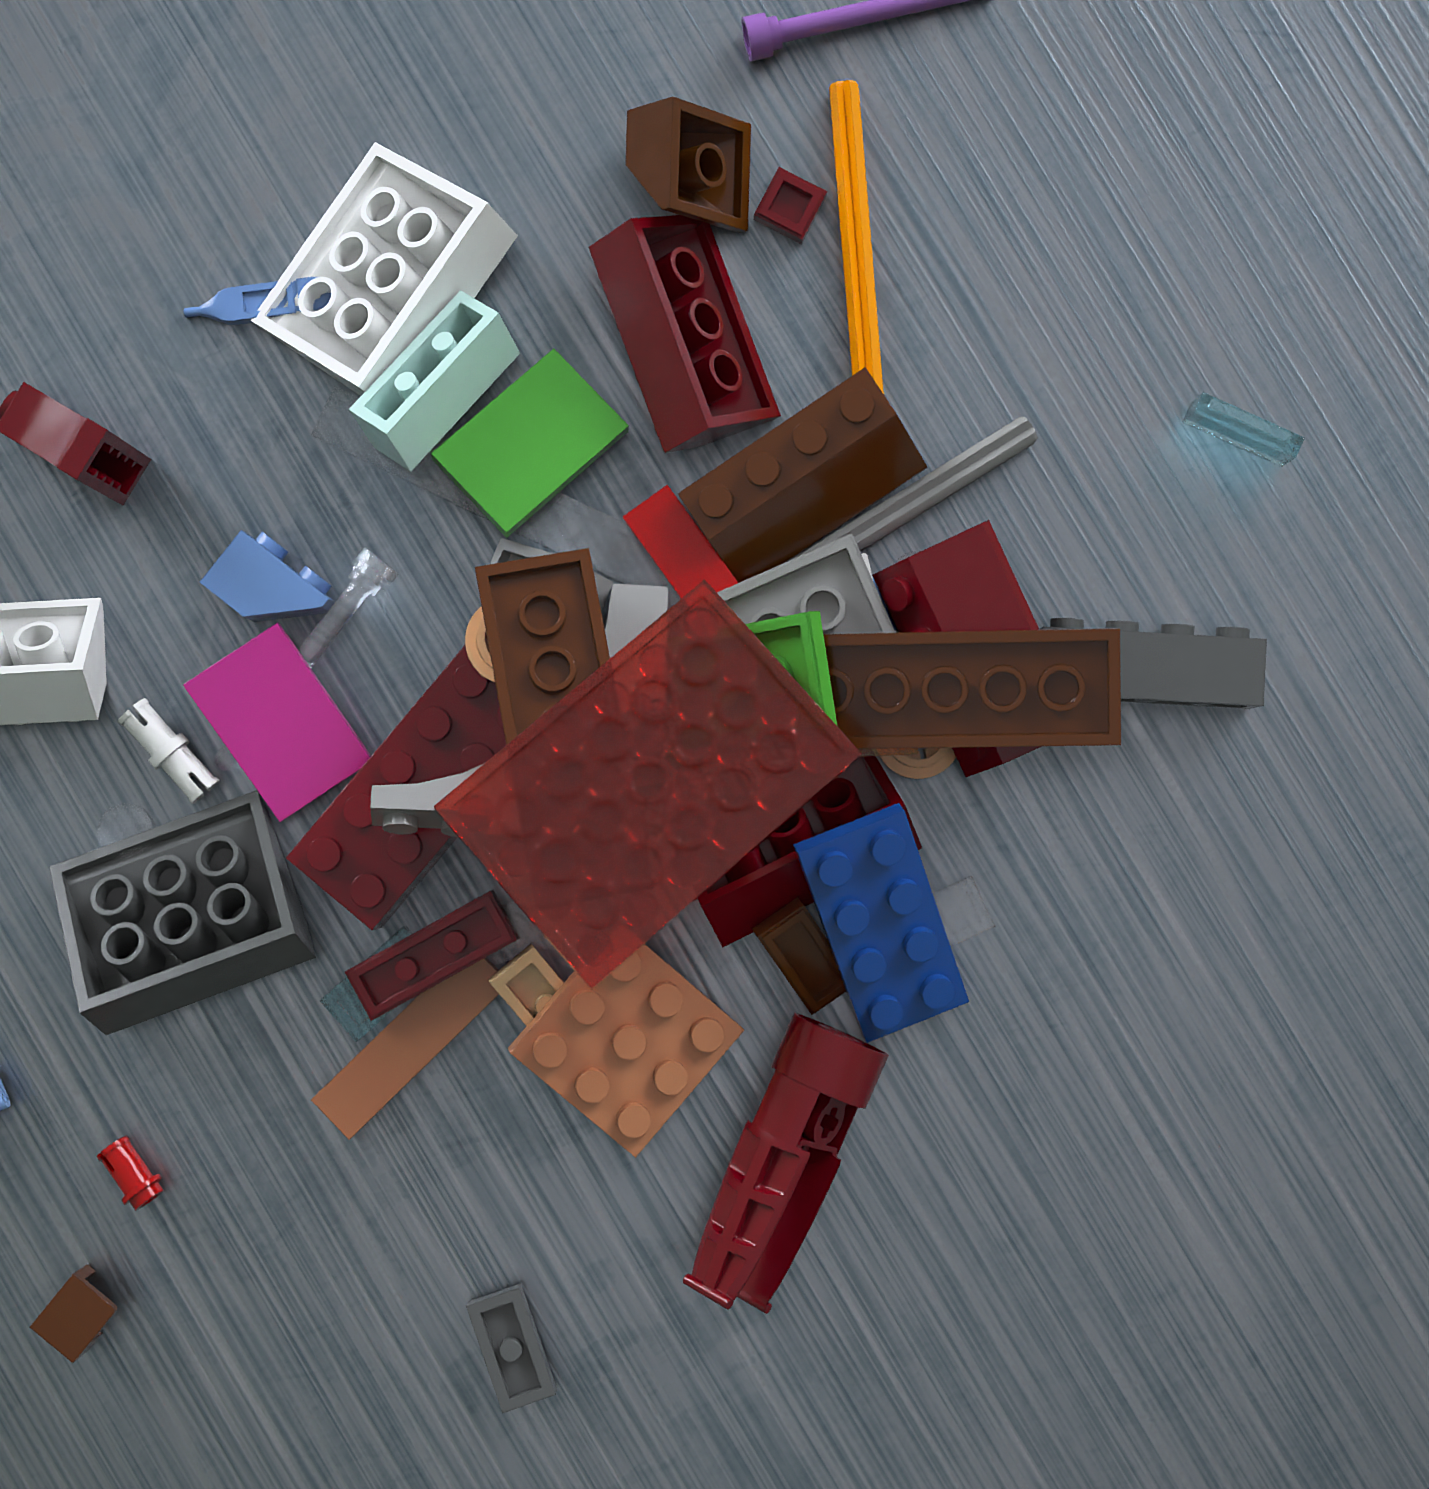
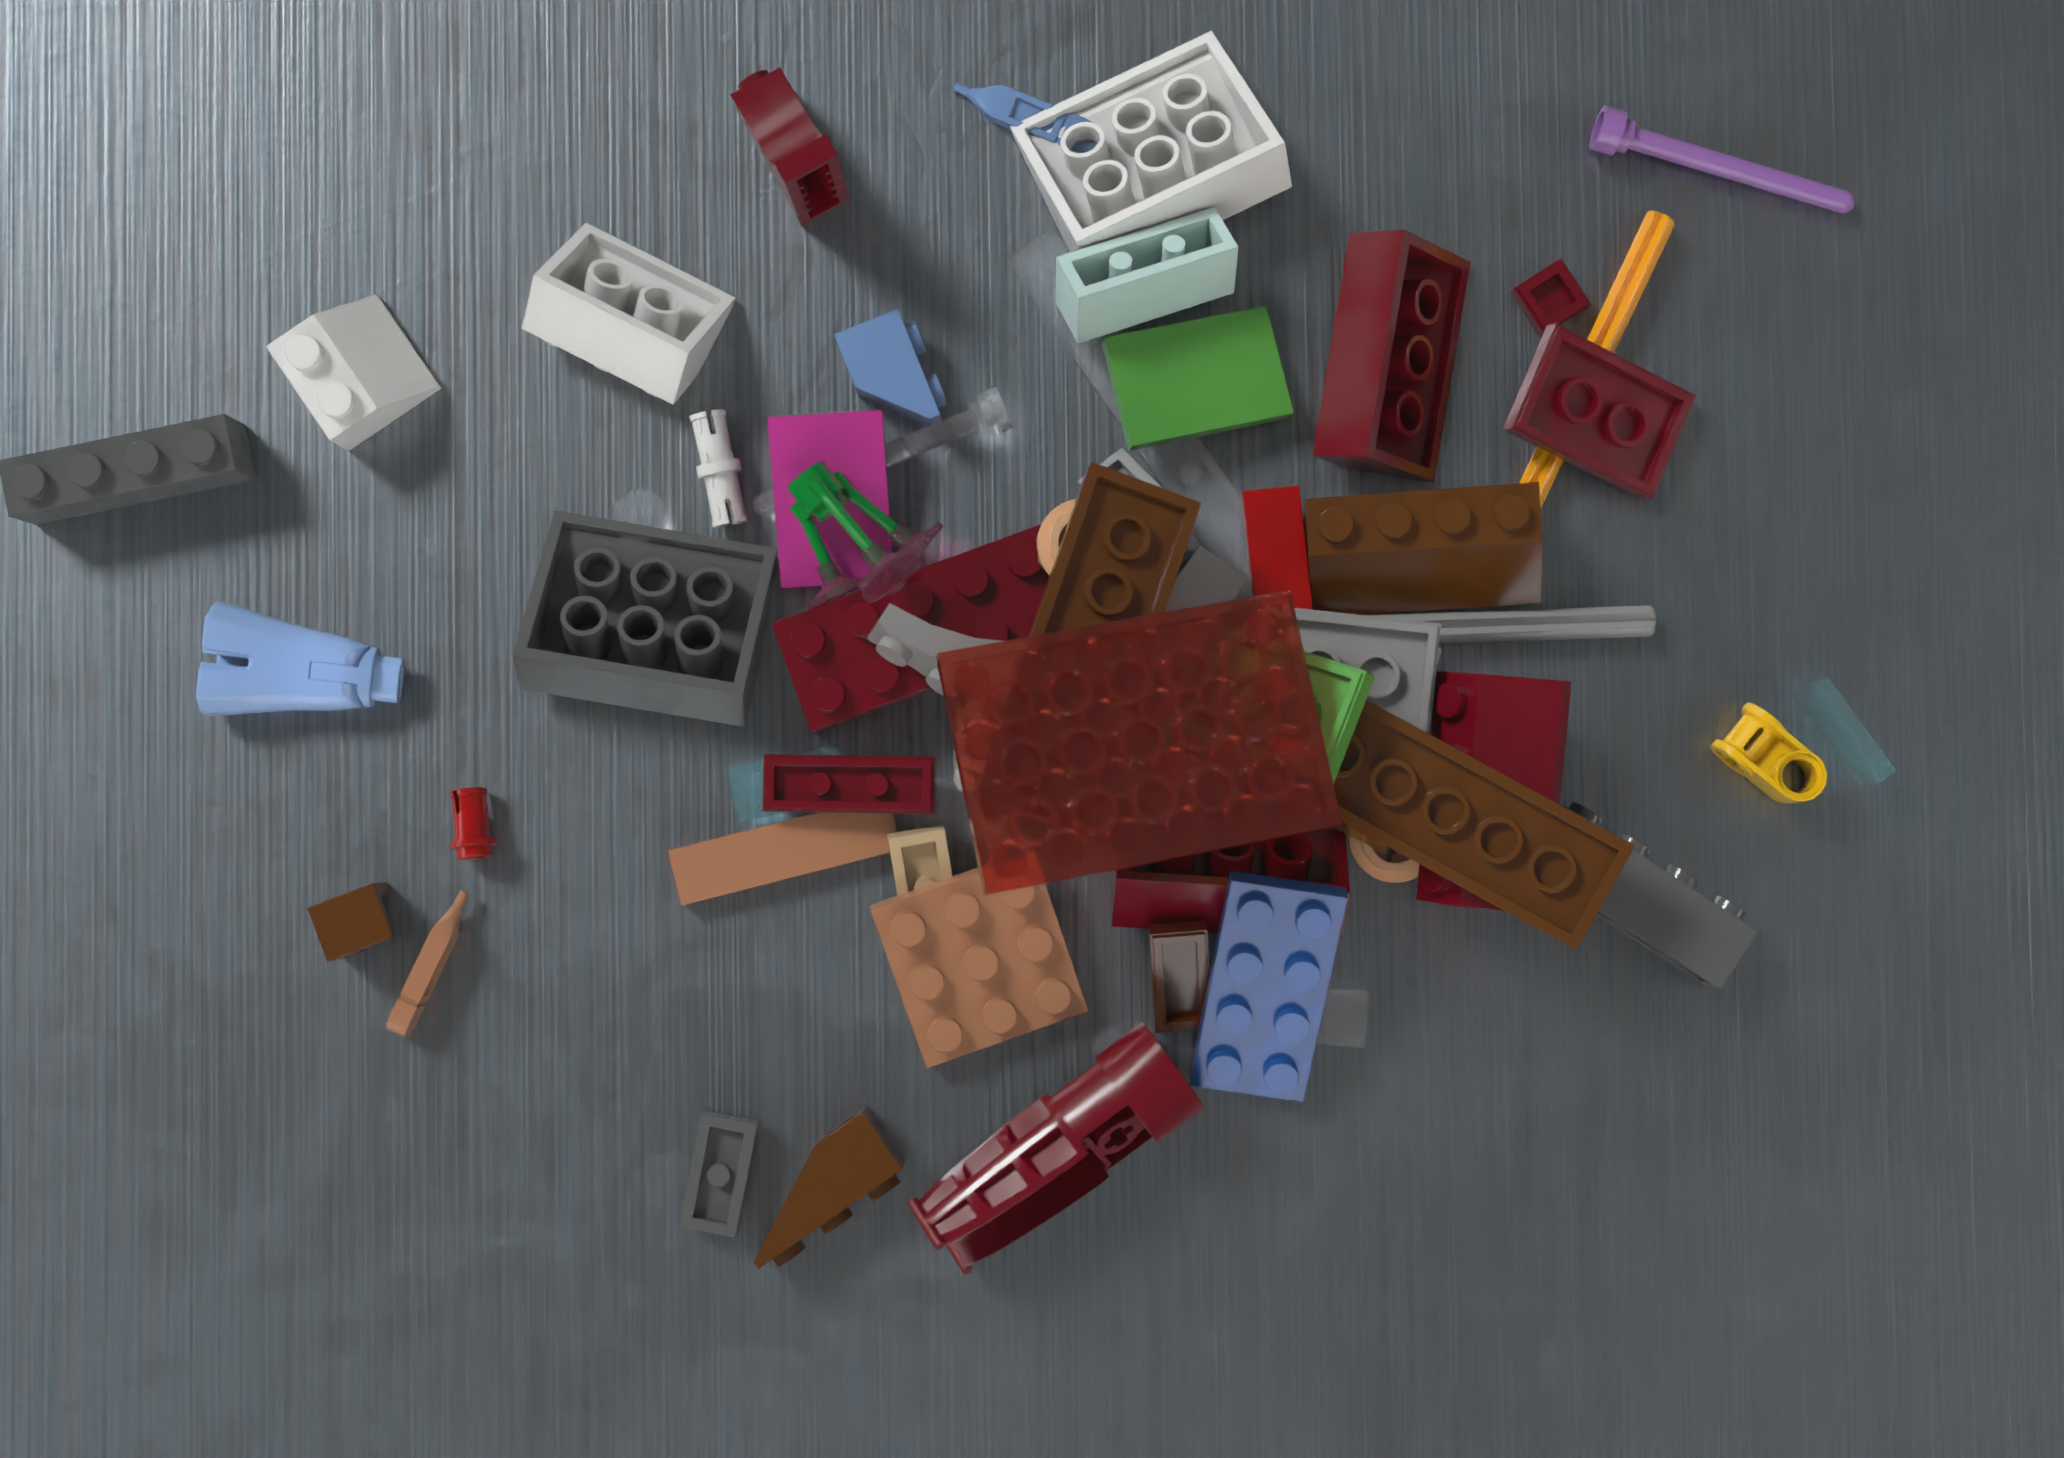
camera: 30 degrees right, 0 degrees up
reddish brown slope [625,96,751,233] -> none
none -> nougat piece [386,890,469,1038]
none -> reddish brown slope [754,1105,905,1269]
none -> plant [788,461,943,609]
none -> dark red tile [1503,324,1696,499]
none -> yellow piece [1710,702,1827,804]

